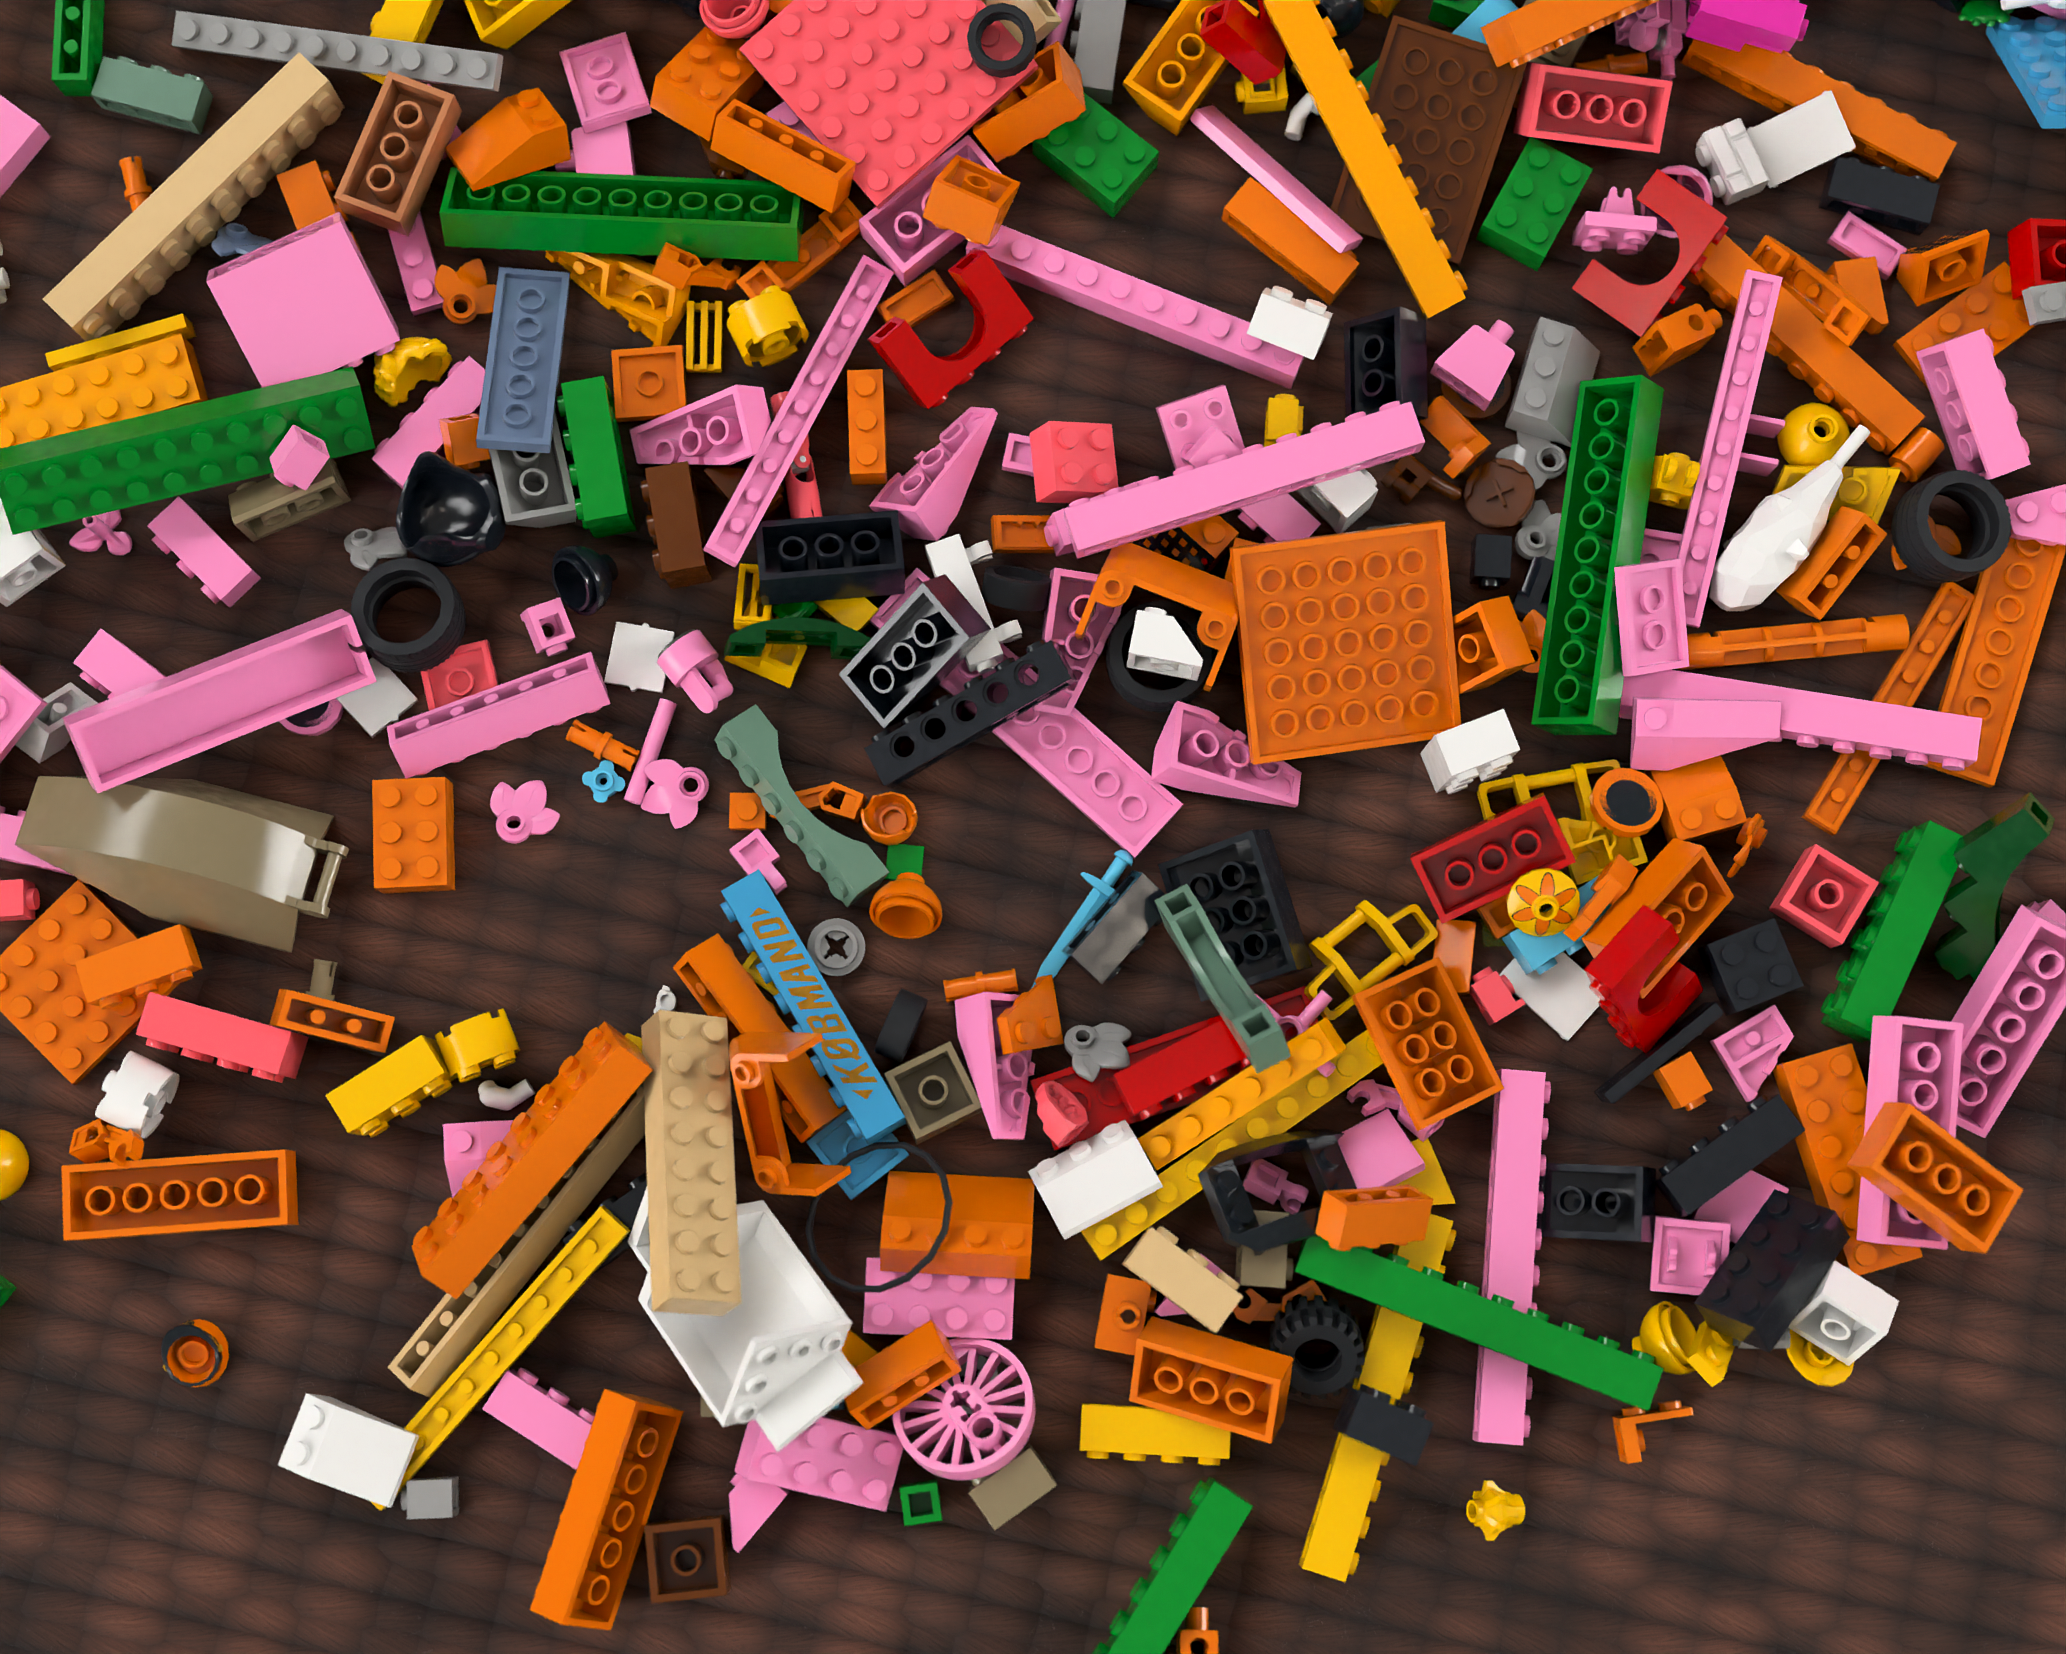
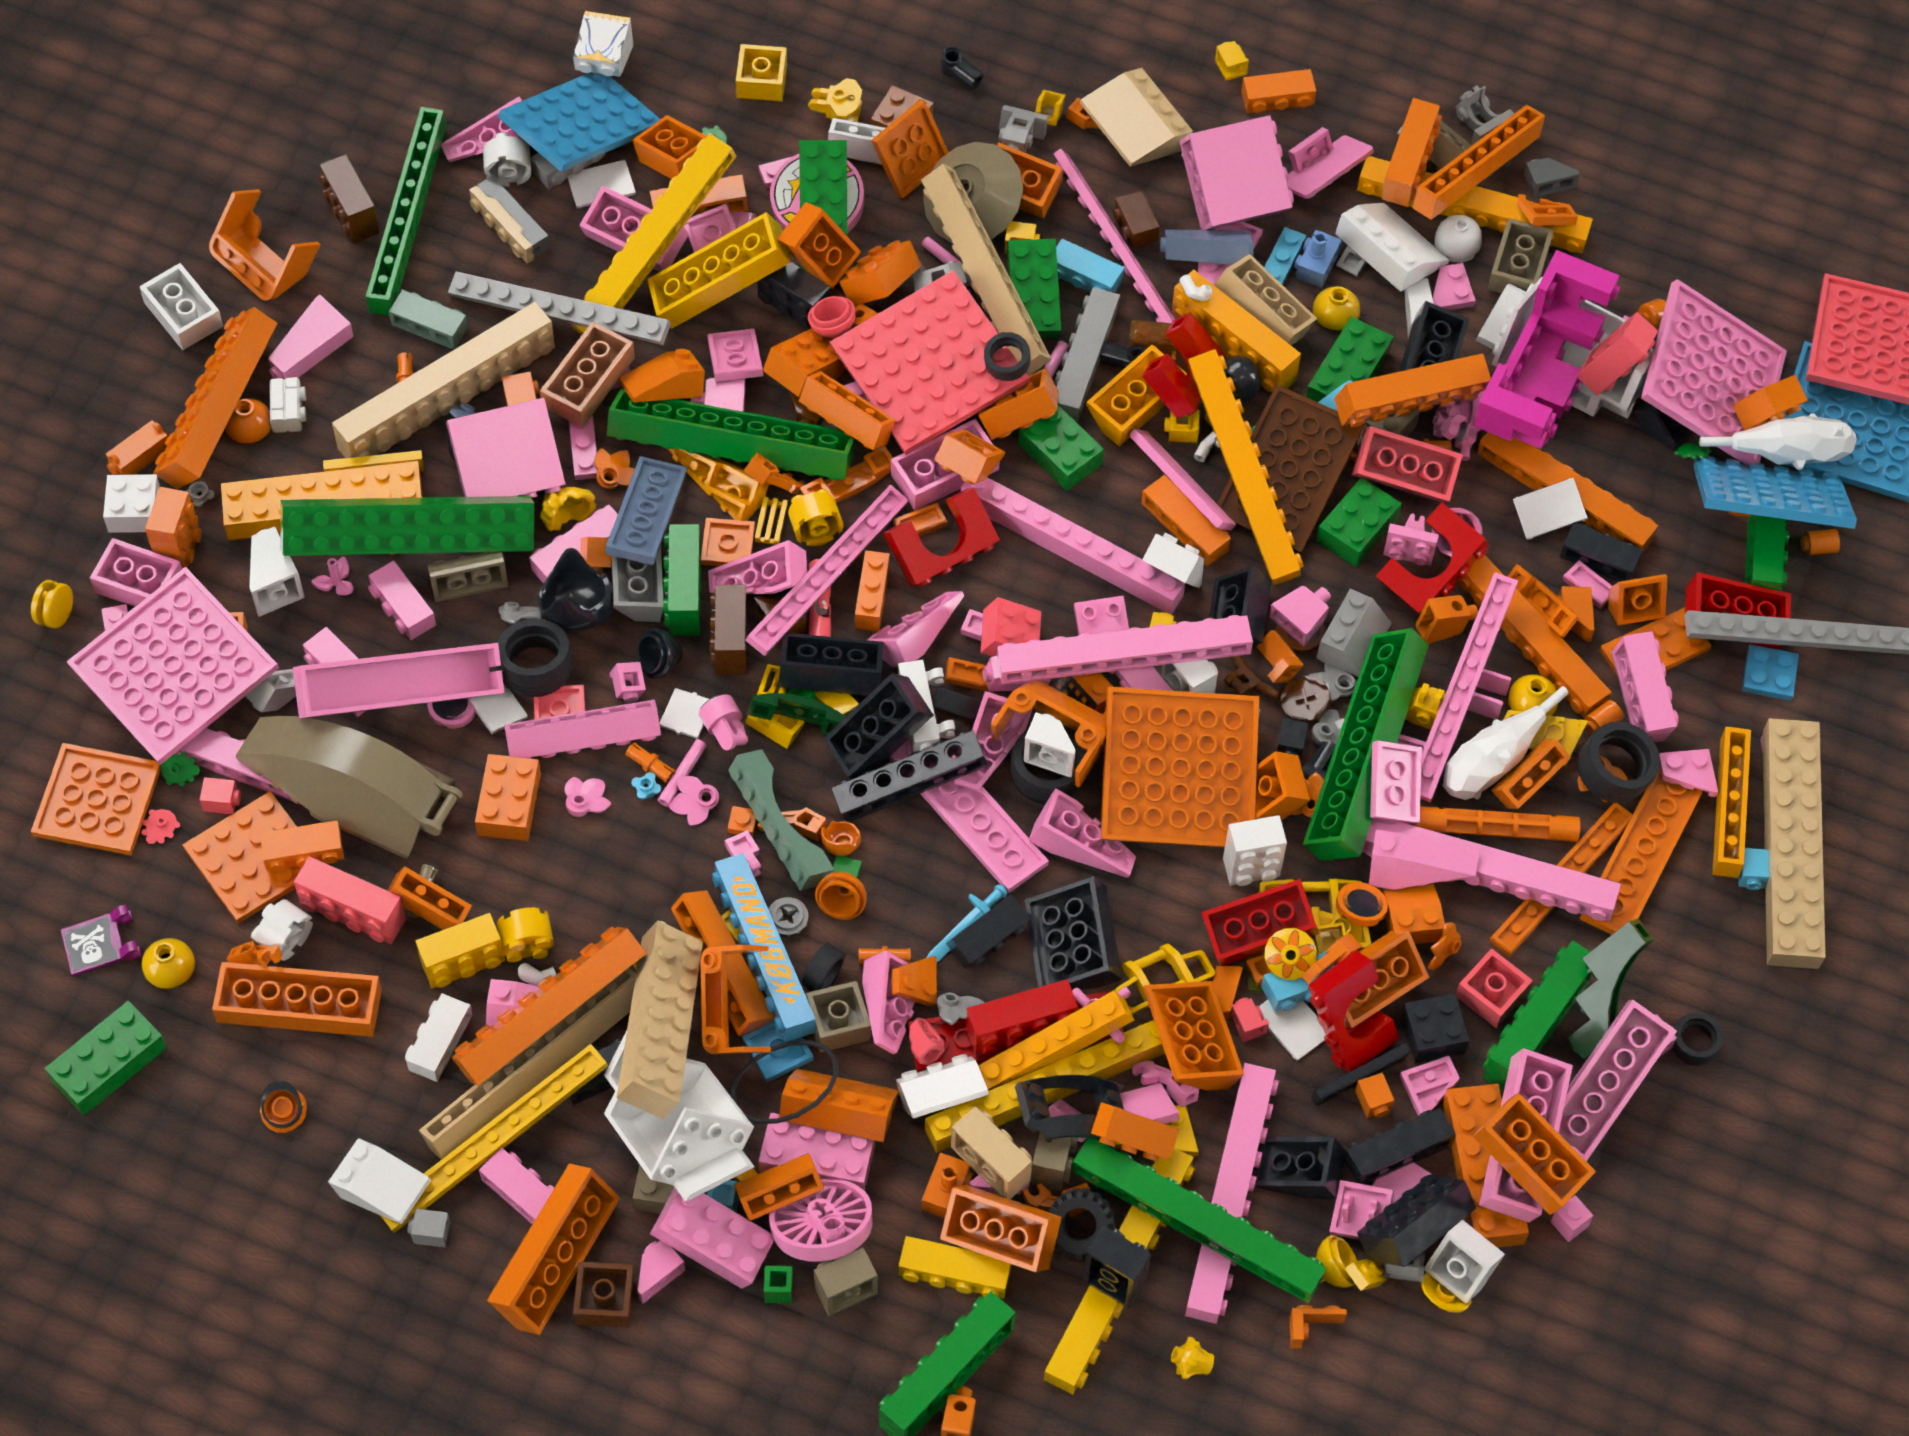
camera: 10 degrees right, 20 degrees down
bright pink brick [269,424,330,491] -> none
sand green arch [1154,884,1291,1074] -> none
white brick [1695,118,1770,206] -> none
none -> white brick [405,993,472,1082]

